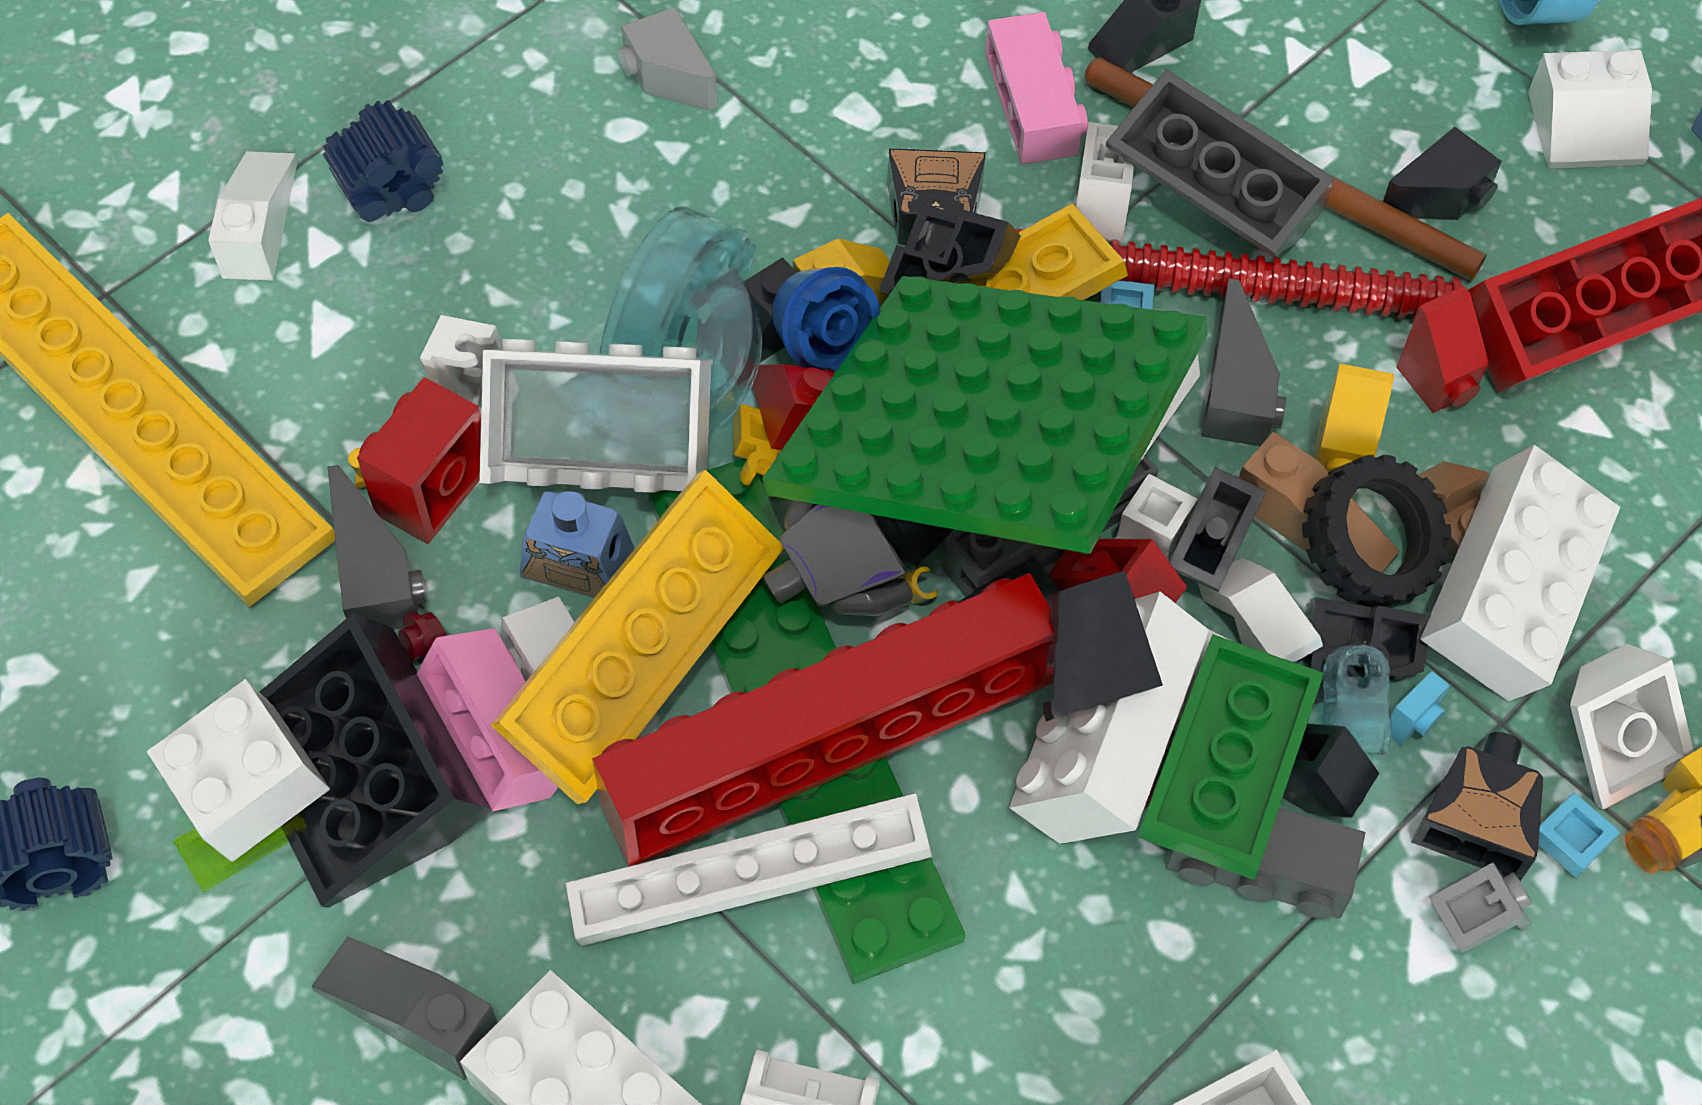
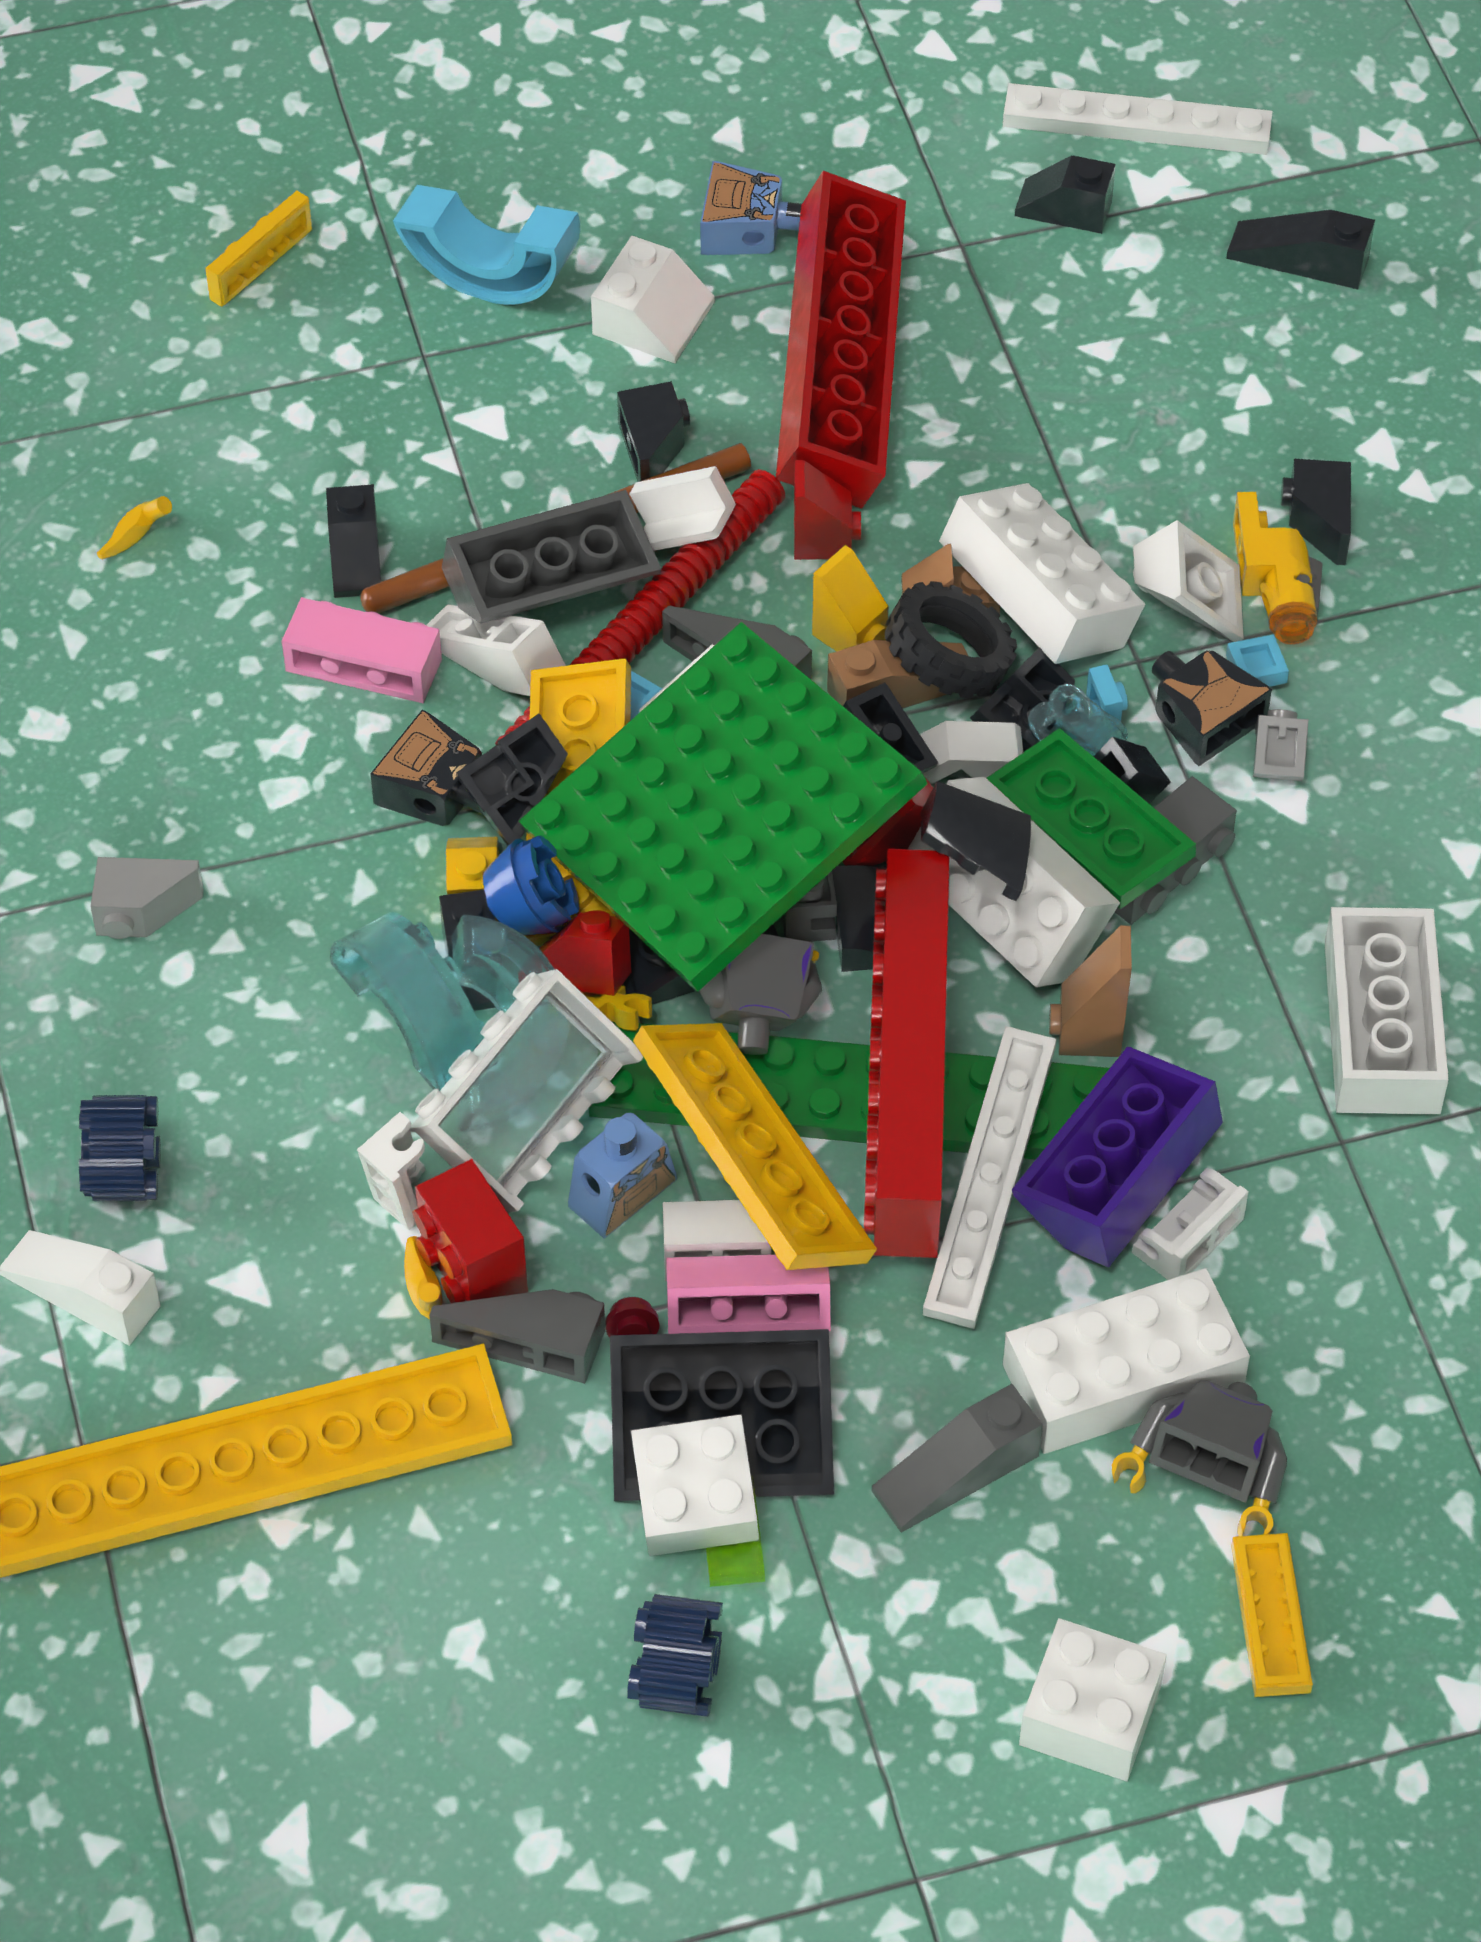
camera: 60 degrees left, 5 degrees down
none -> white panel [629,466,736,551]
none -> dark purple slope [1012,1046,1223,1268]
none -> medium nougat slope [1049,925,1132,1057]

